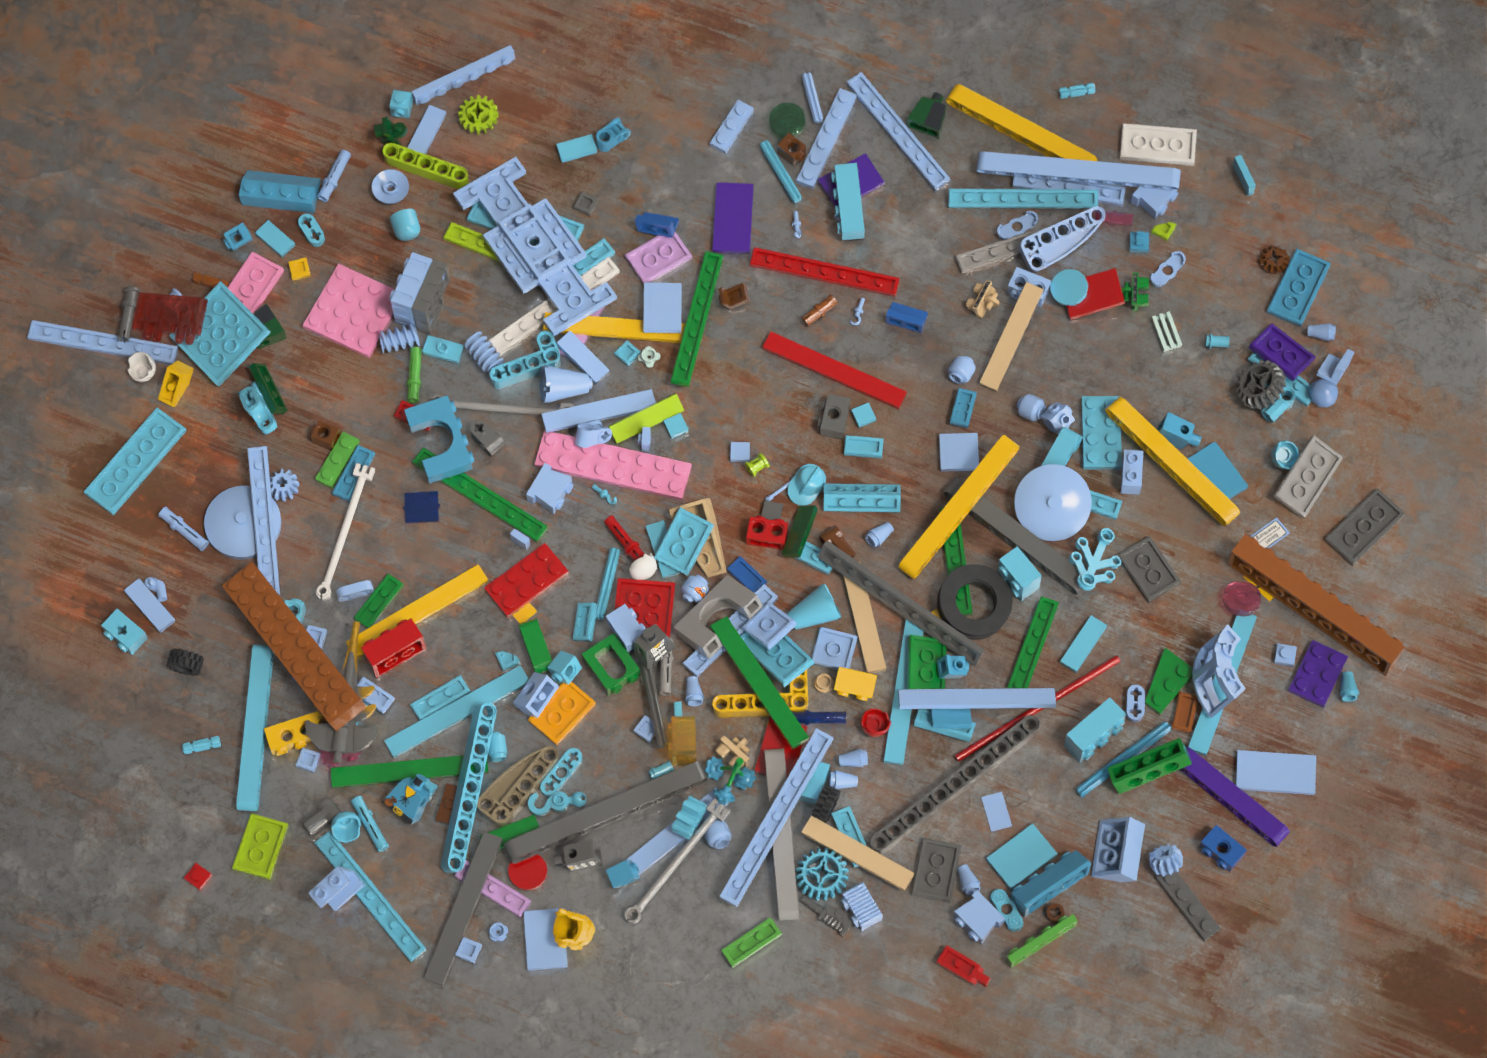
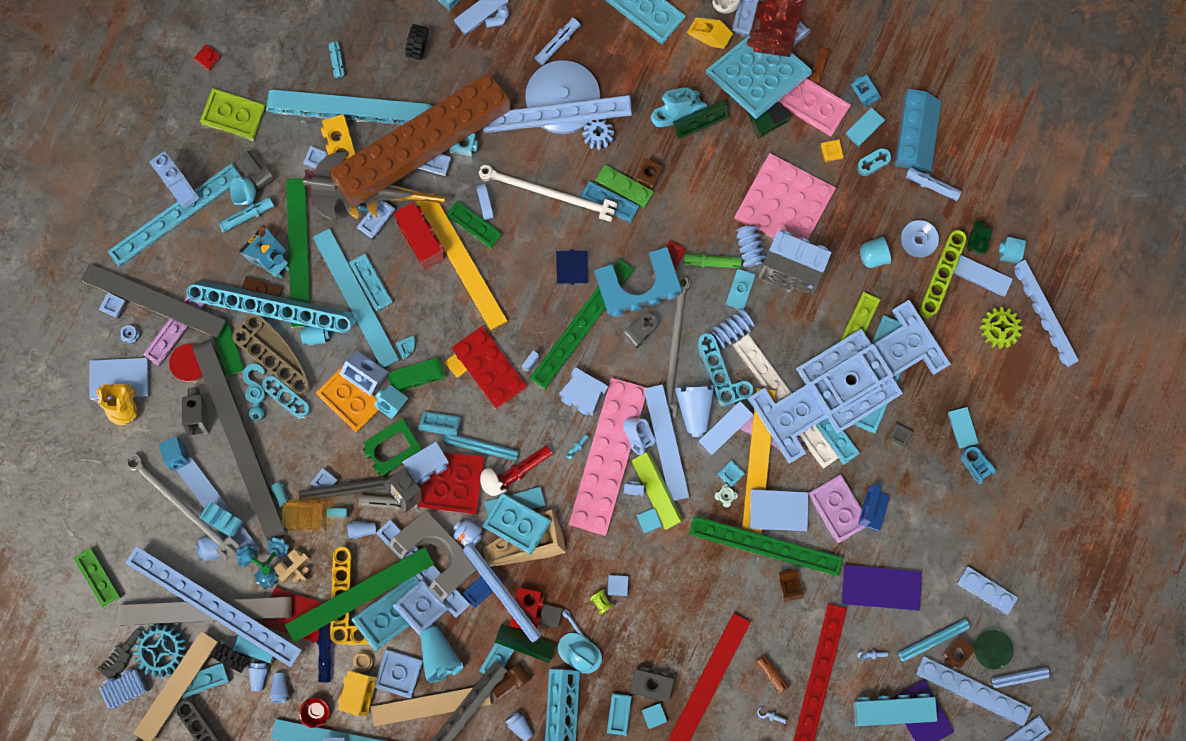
camera: 85 degrees right, 10 degrees up
none -> light blue axle [463,544,541,642]

